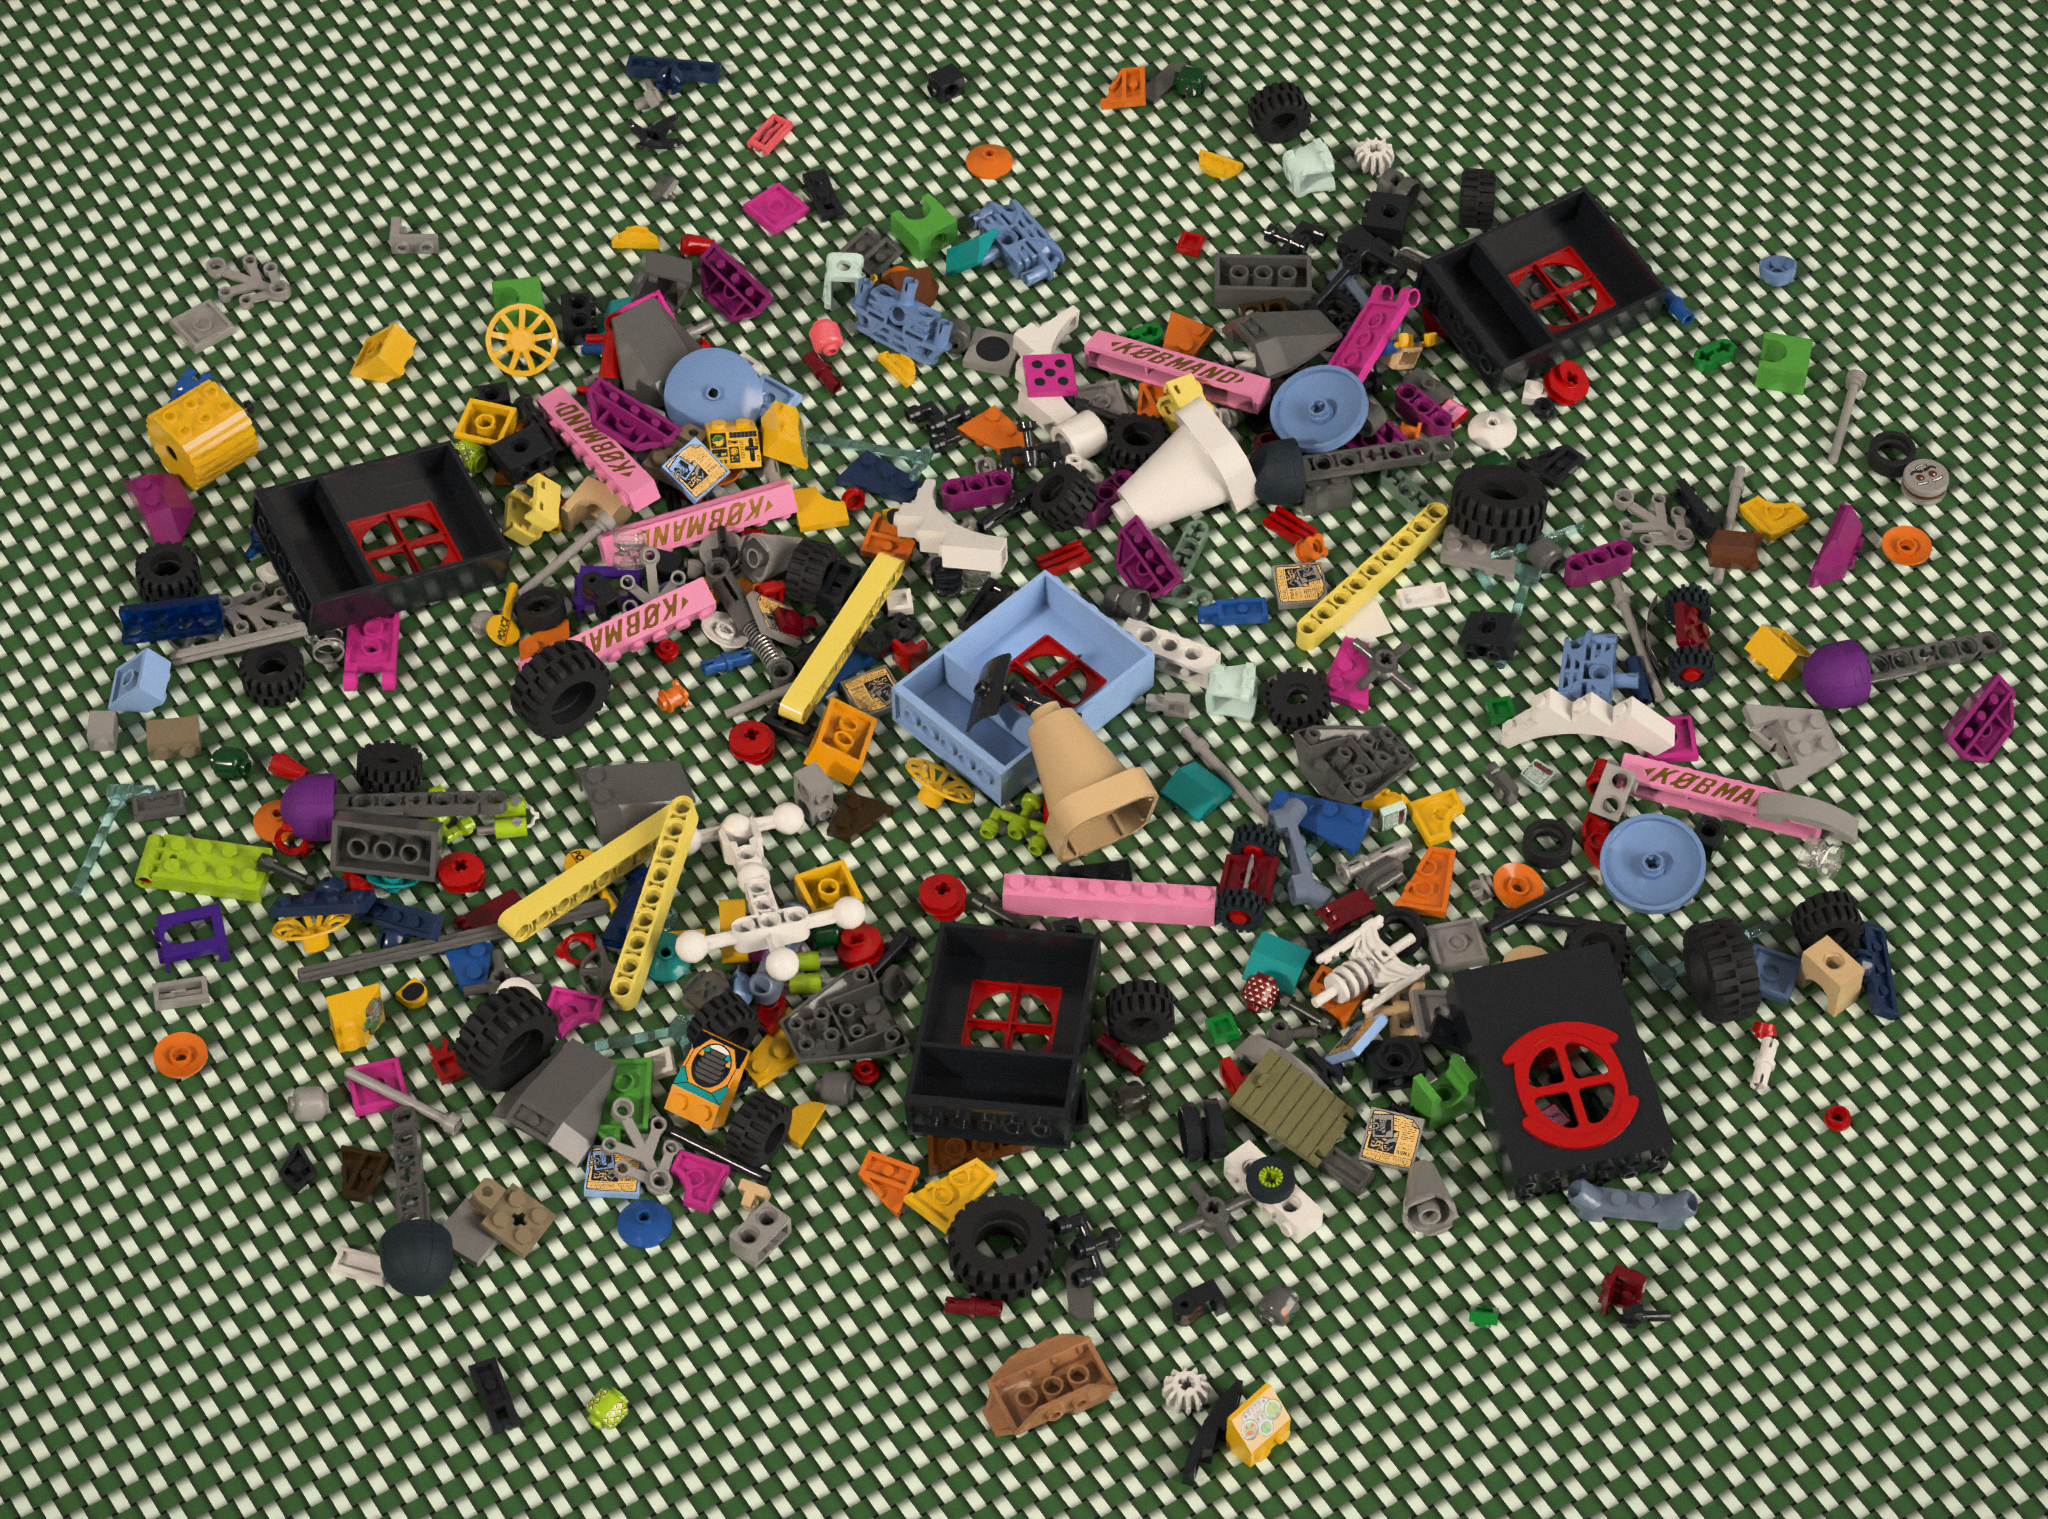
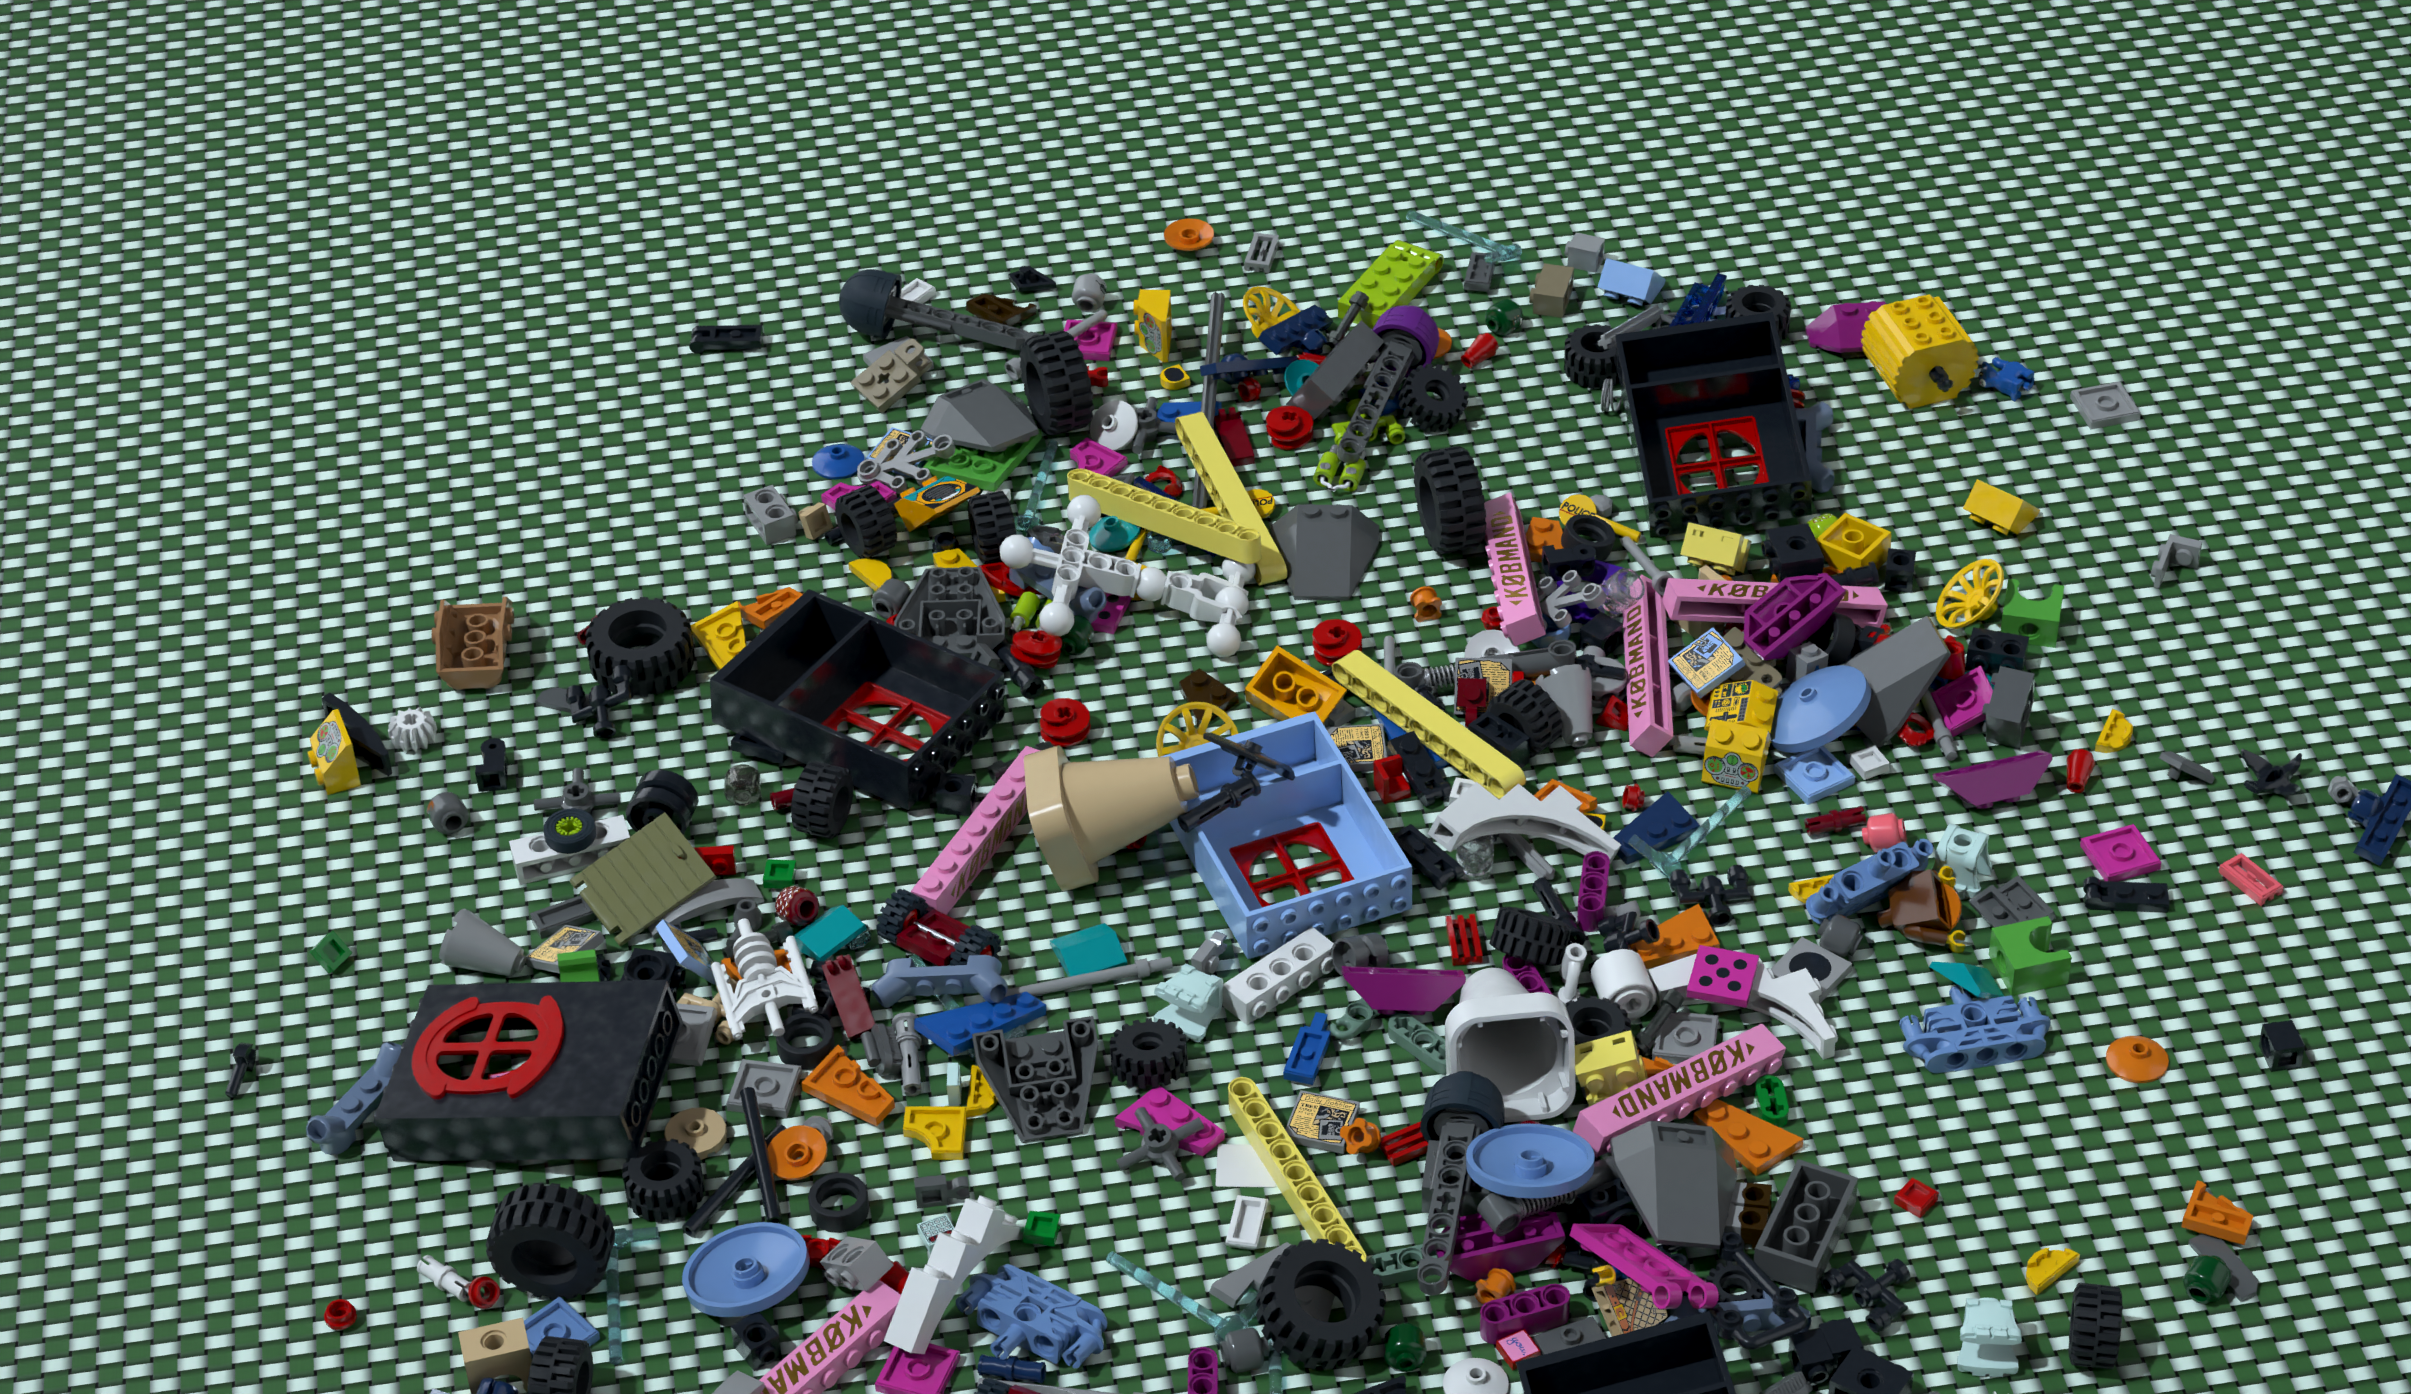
camera: 115 degrees right, 10 degrees down
dark purple panel [153,903,231,974] -> none
light grey plant [206,255,292,310] -> none
dark pink hinge [343,611,401,691] -> none
lime head [586,1387,629,1430] -> none
blue pin [700,648,754,677] -> none
yellow tile [793,486,849,533] -> none
light grey brick [793,761,834,825] -> none
yellow slope [794,859,863,914] -> none
black plate [1056,859,1133,881] -> none
black brick [1458,611,1524,661] -> none
dark red bracket [1598,1264,1647,1316] -> none

